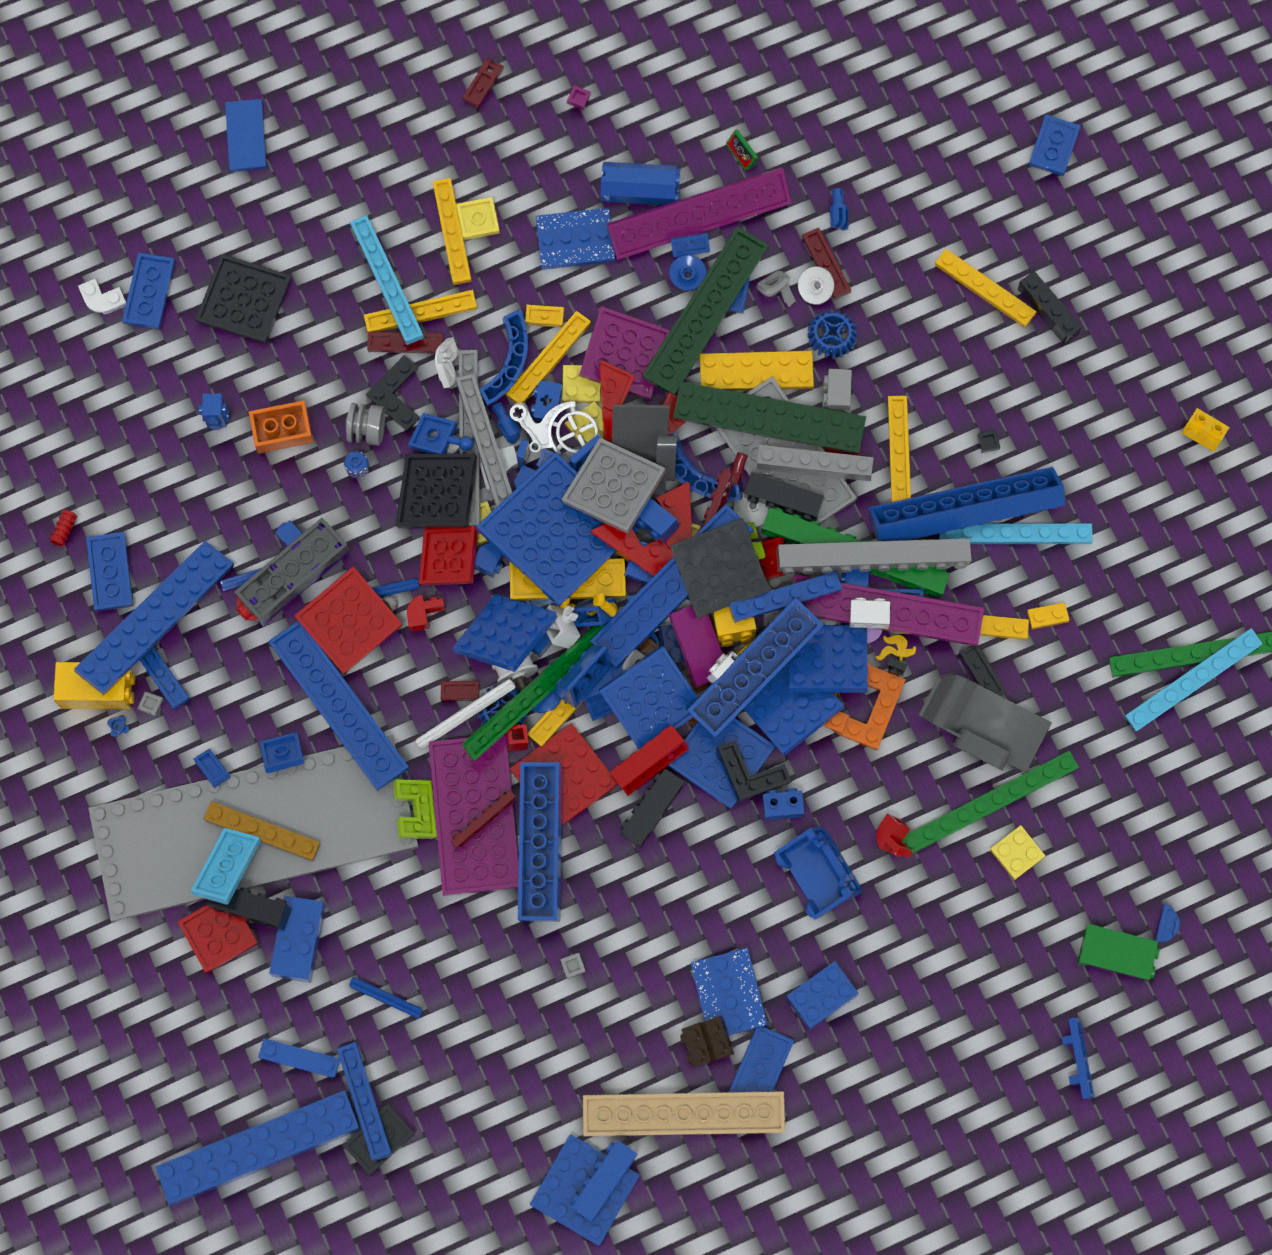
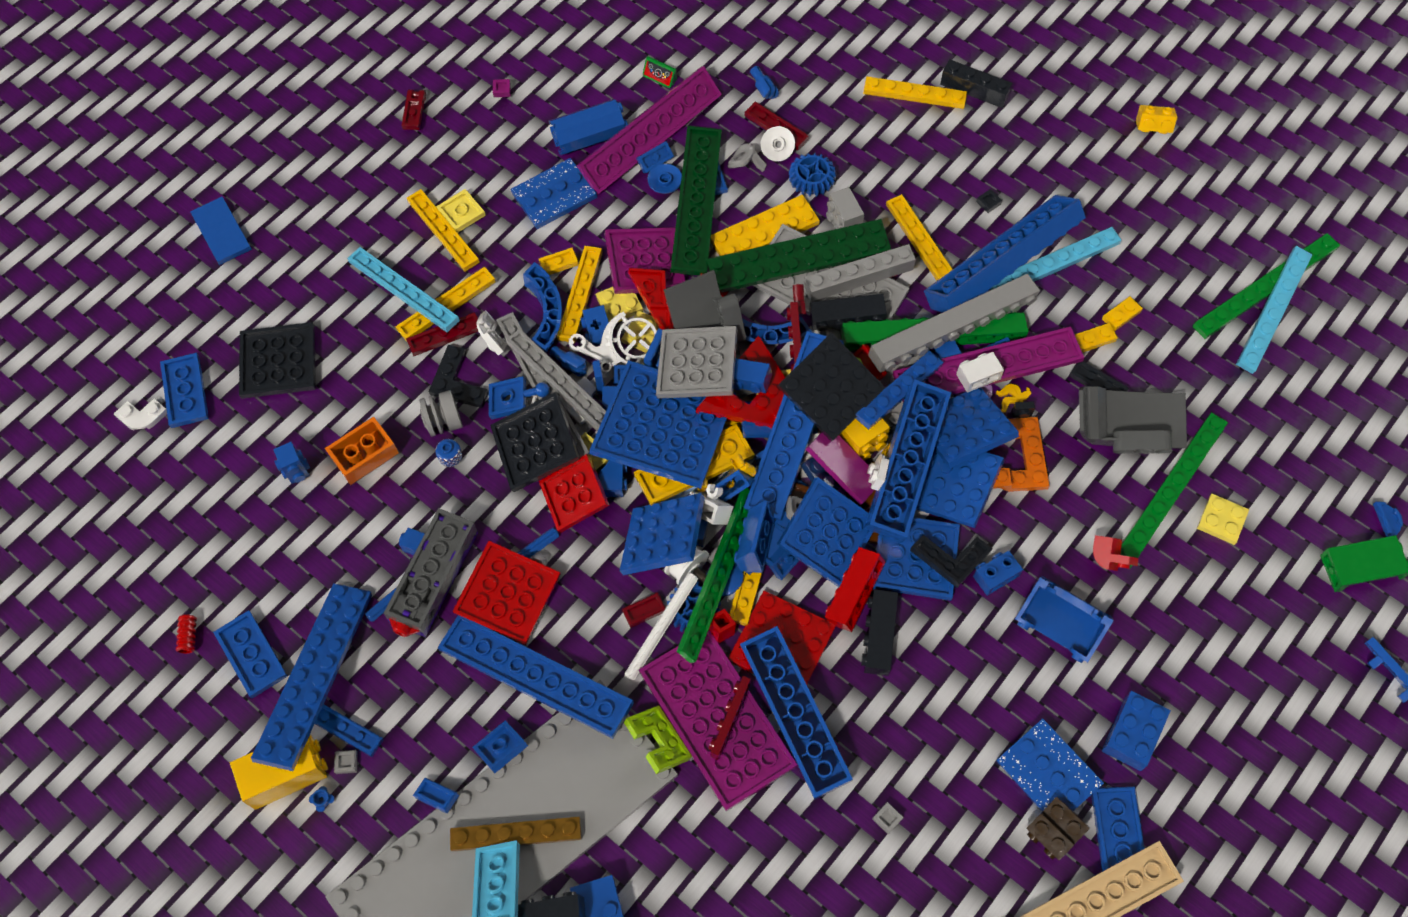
camera: 25 degrees left, 10 degrees down
red brick [407,595,445,632] -> none

